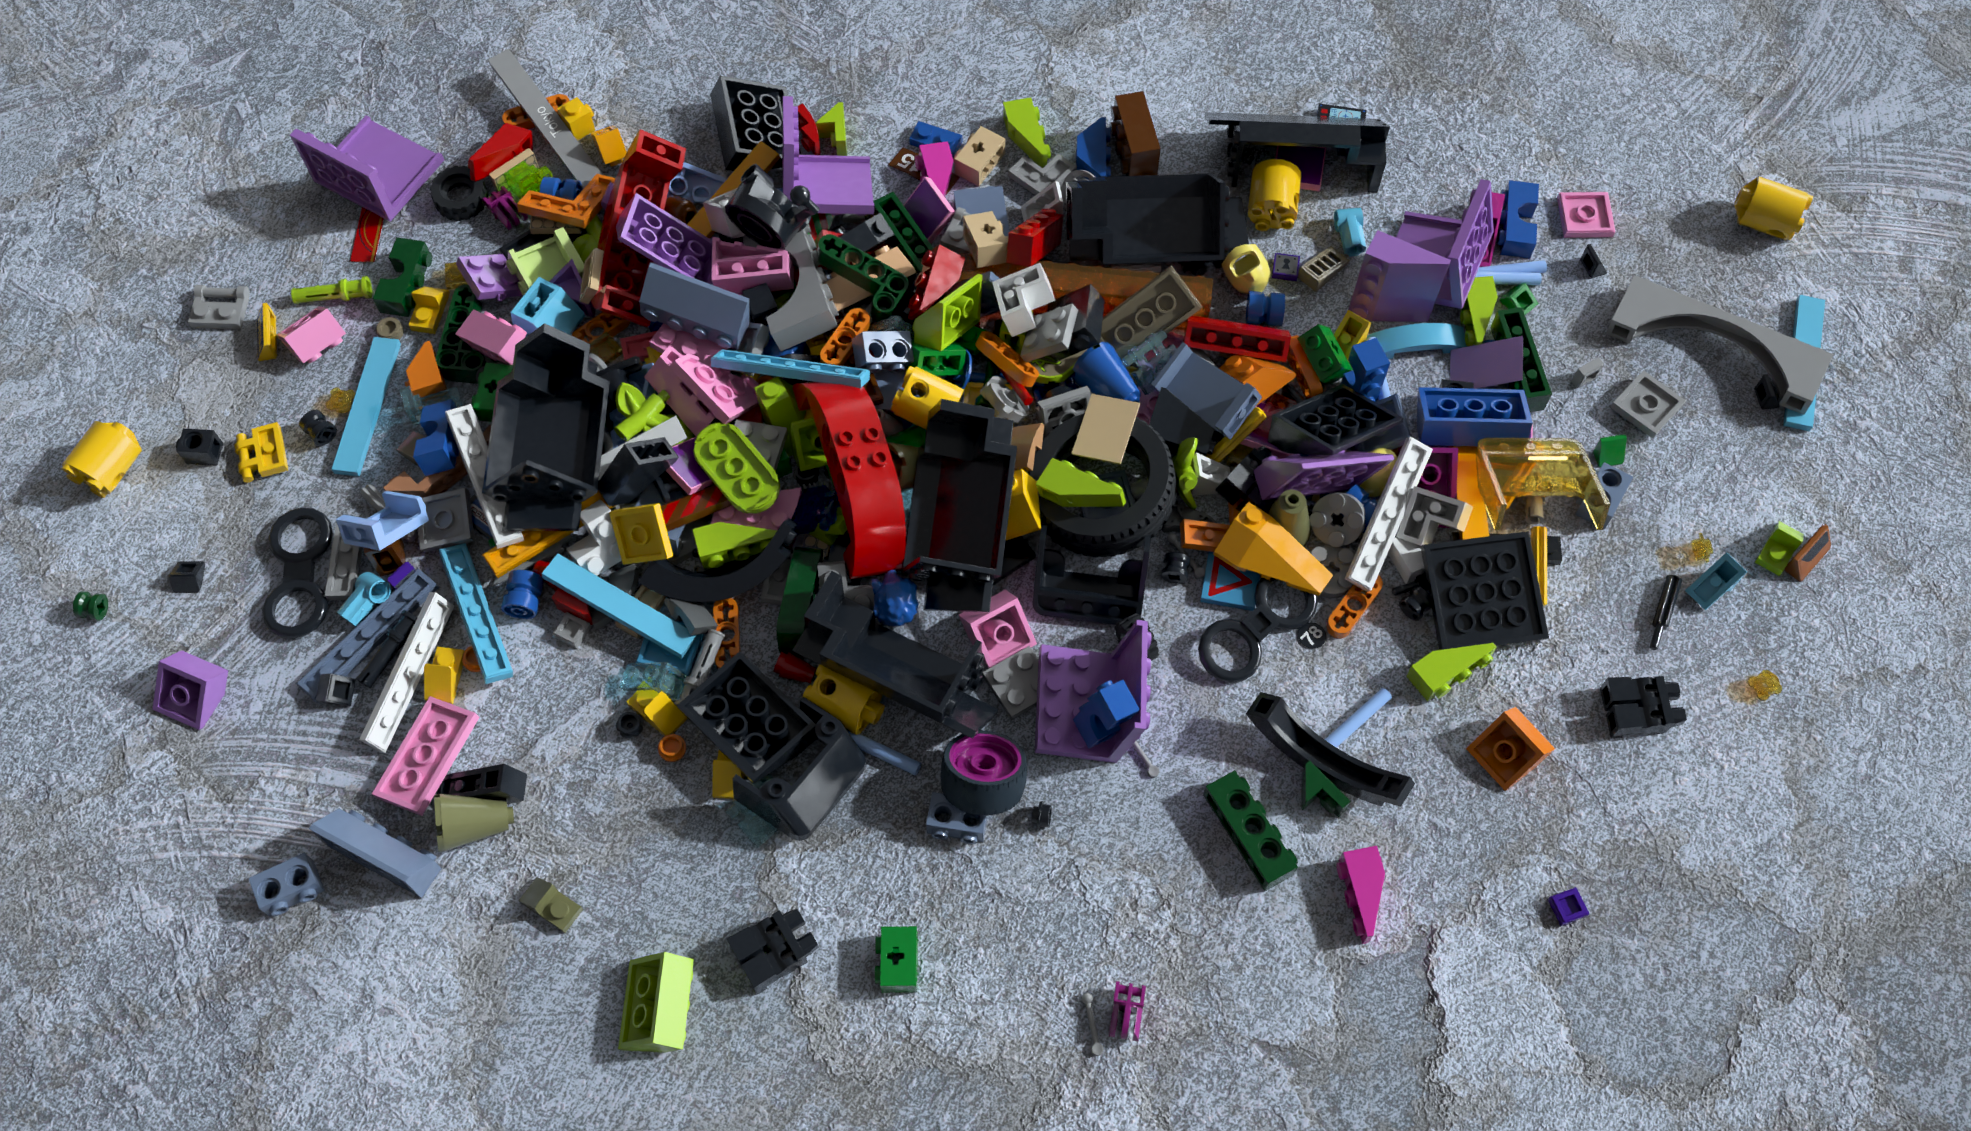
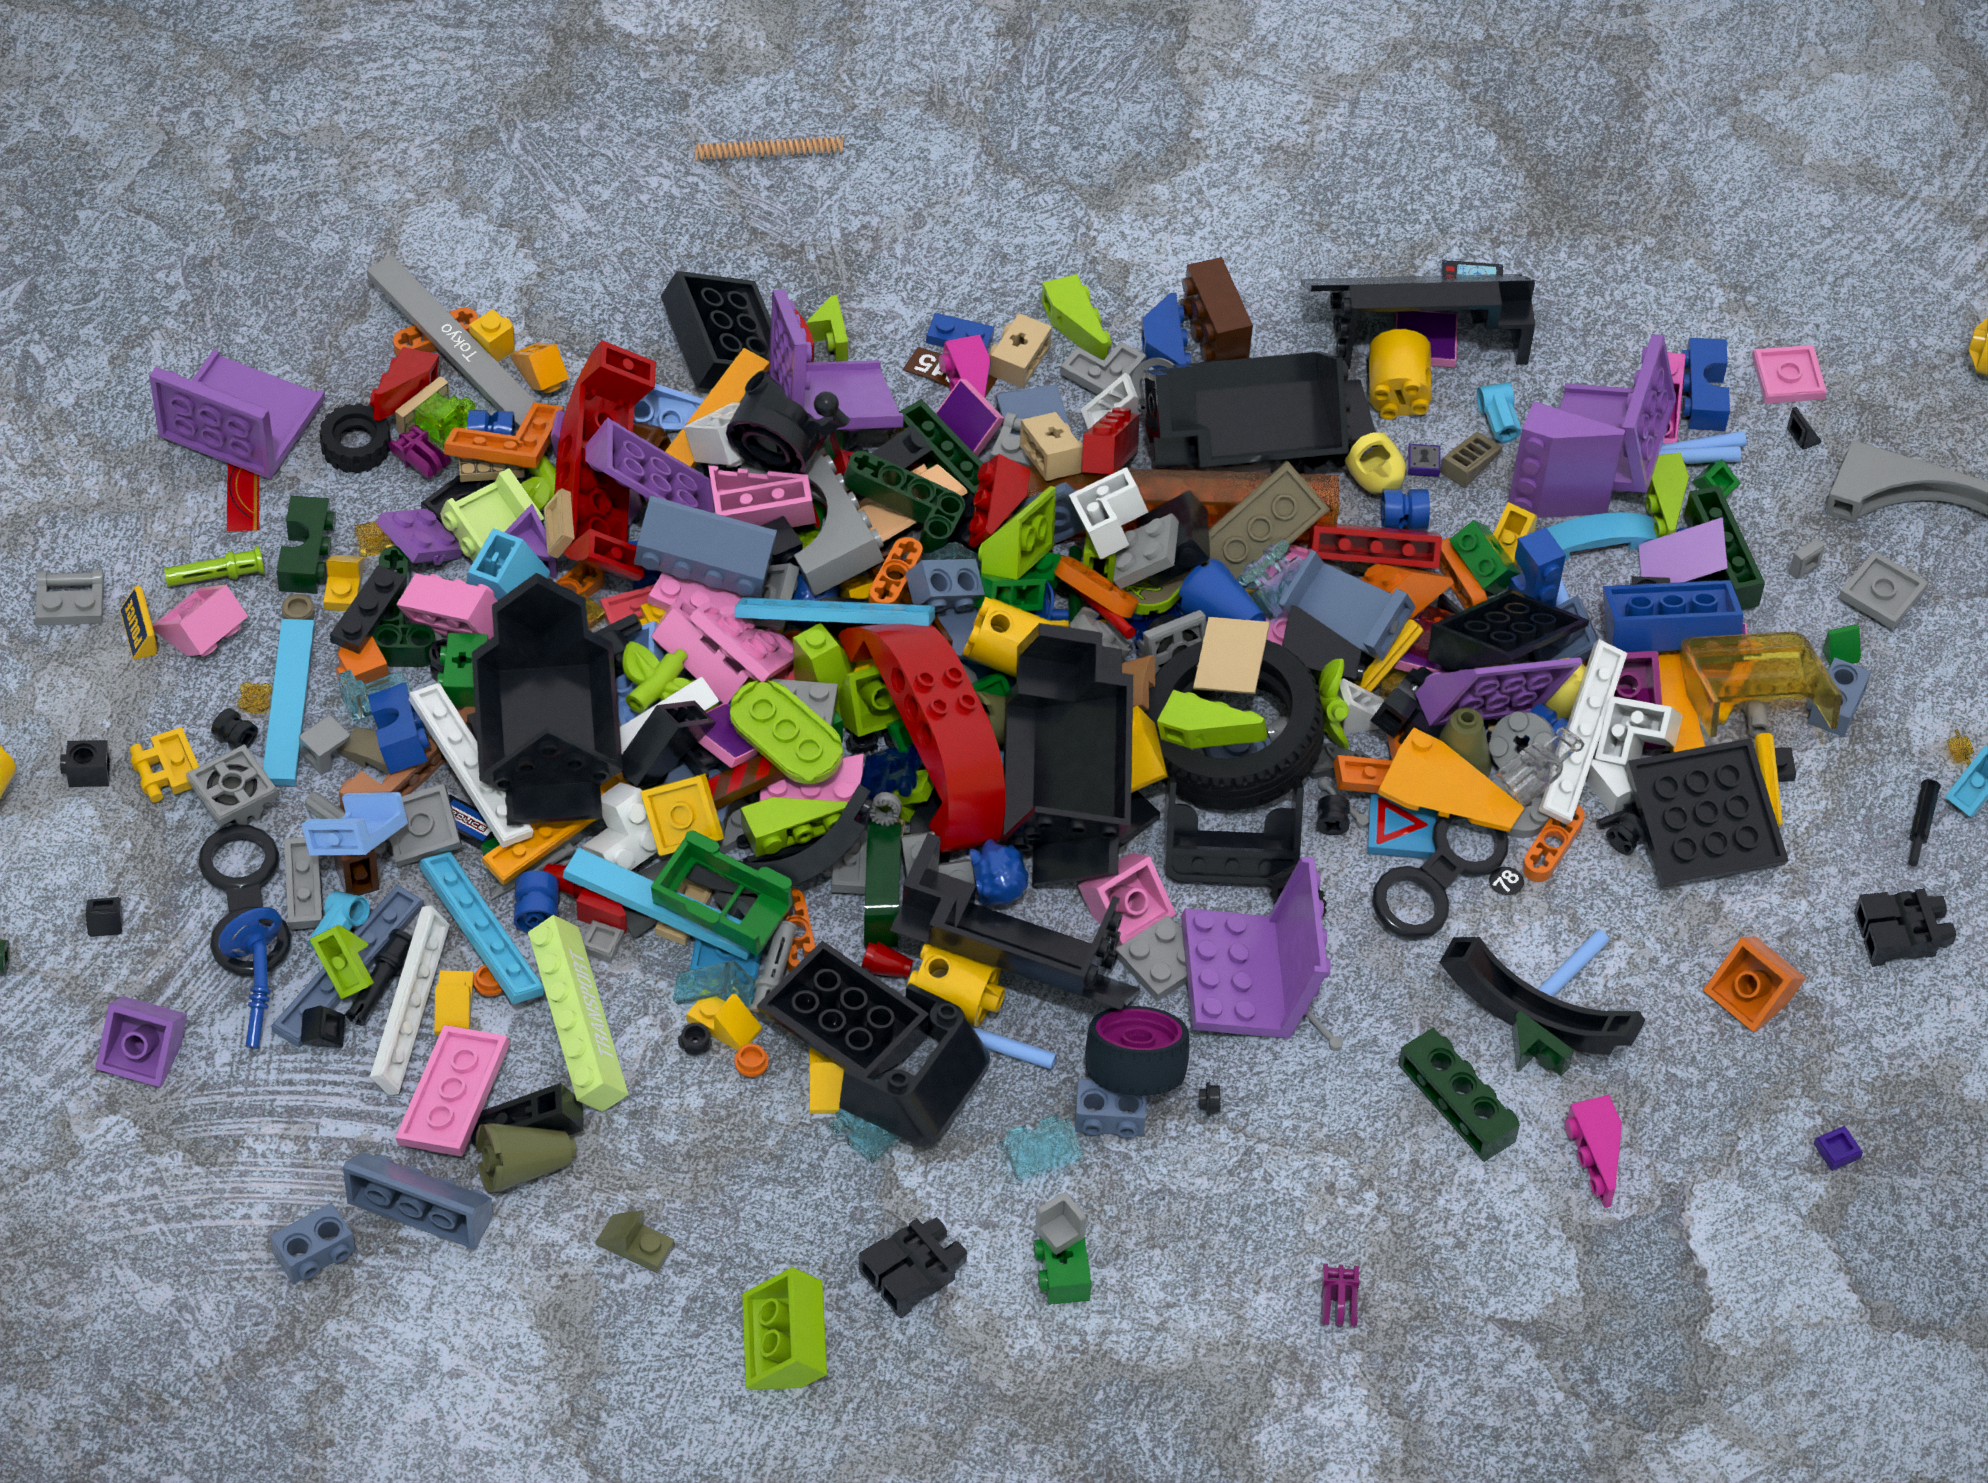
camera: 10 degrees left, 10 degrees down
dark purple tile [387,562,416,590] -> none
blue arch [1073,680,1140,749] -> none
light grey hinge [1081,993,1104,1056] -> none
lime slope [1406,643,1497,702] -> none
none -> light grey piece [186,744,279,826]
none -> blue dish [218,907,282,1049]
none -> light grey panel [299,715,350,776]
none -> lime slope [309,924,374,1000]
none -> black plate [330,565,407,654]
none -> yellowish green brick [528,915,629,1112]
none -> green piece [651,830,793,956]
none -> light grey bush [869,792,902,826]
none -> clear light blue bracket [999,1114,1083,1179]
none -> light grey panel [1035,1191,1086,1255]
none -> clear piece [1495,727,1585,806]

